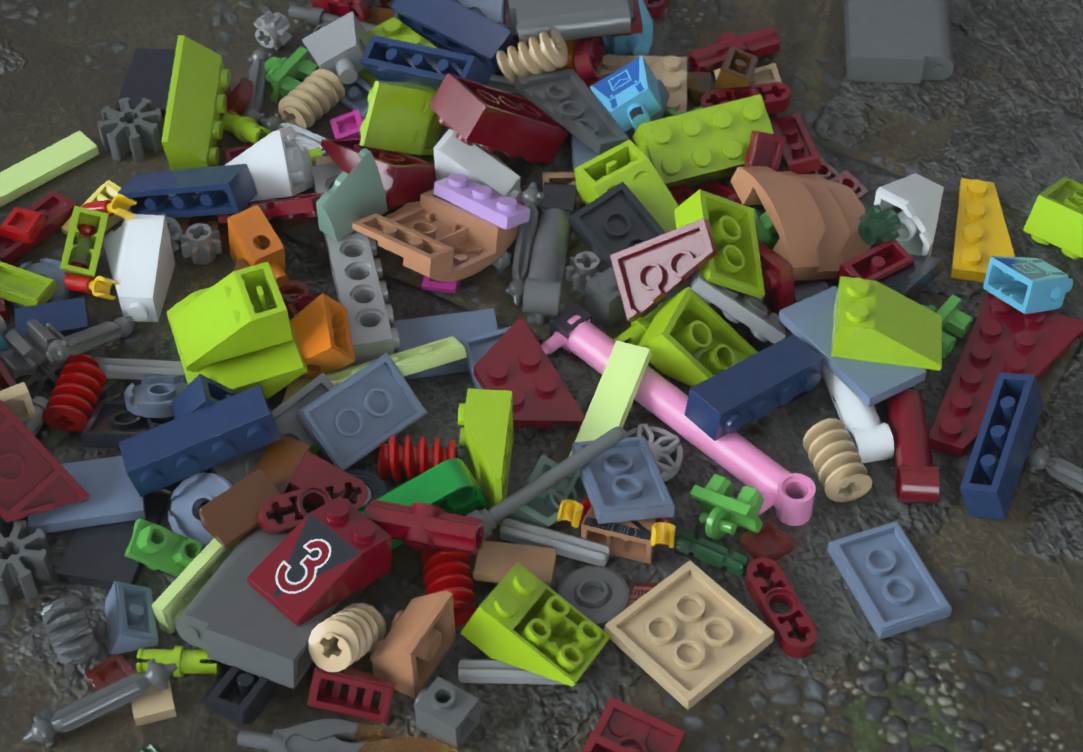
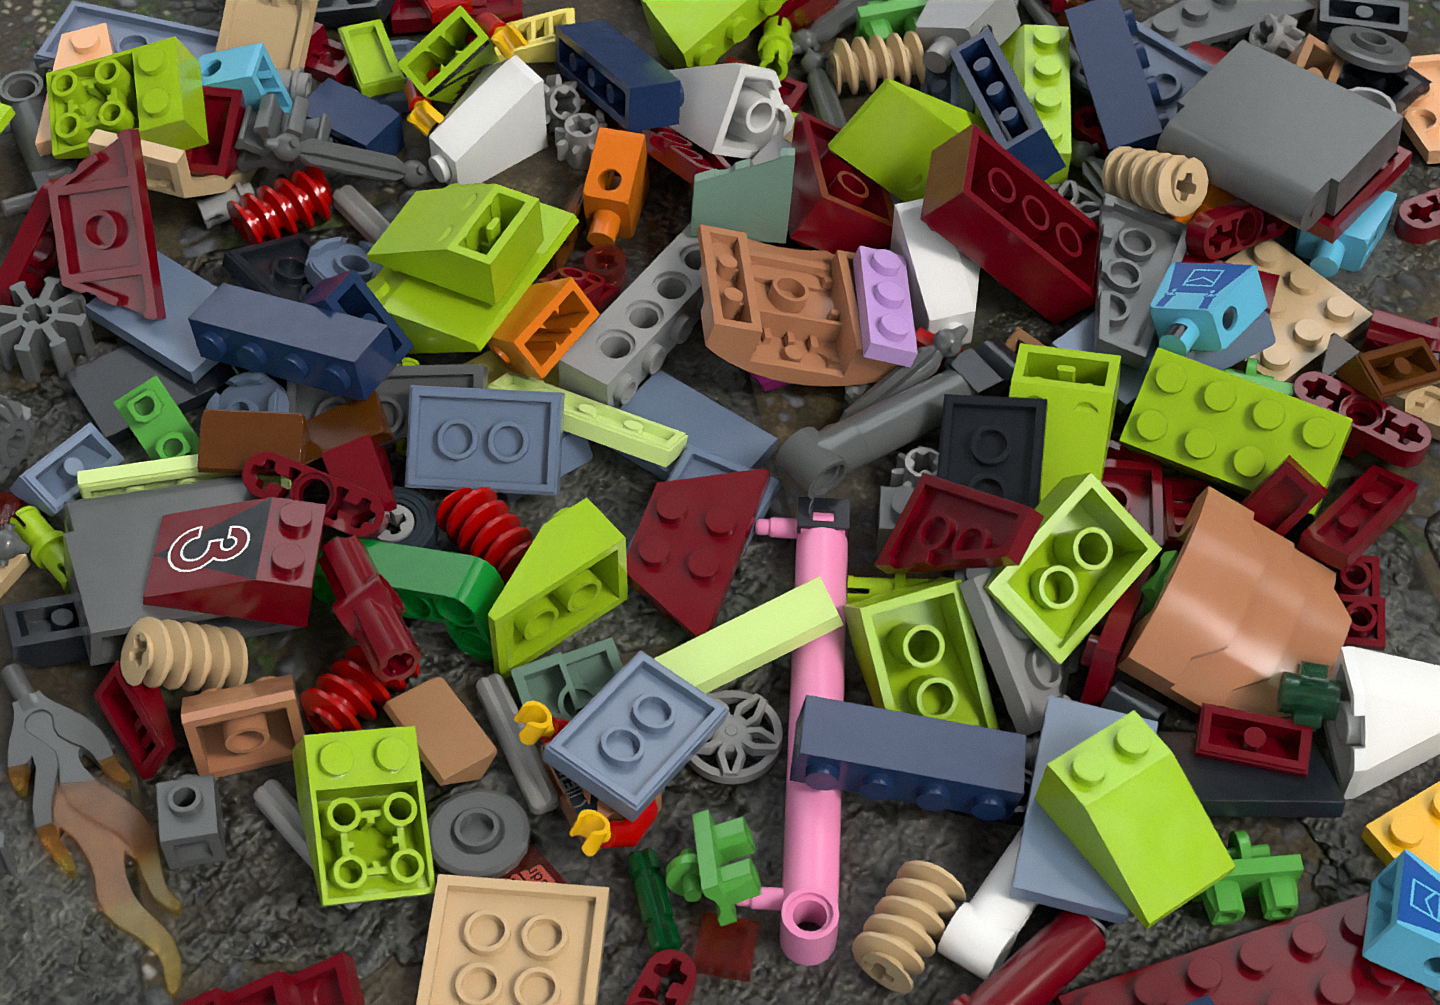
camera: 45 degrees right, 5 degrees up
dark grey piece [466,426,626,540] -> none

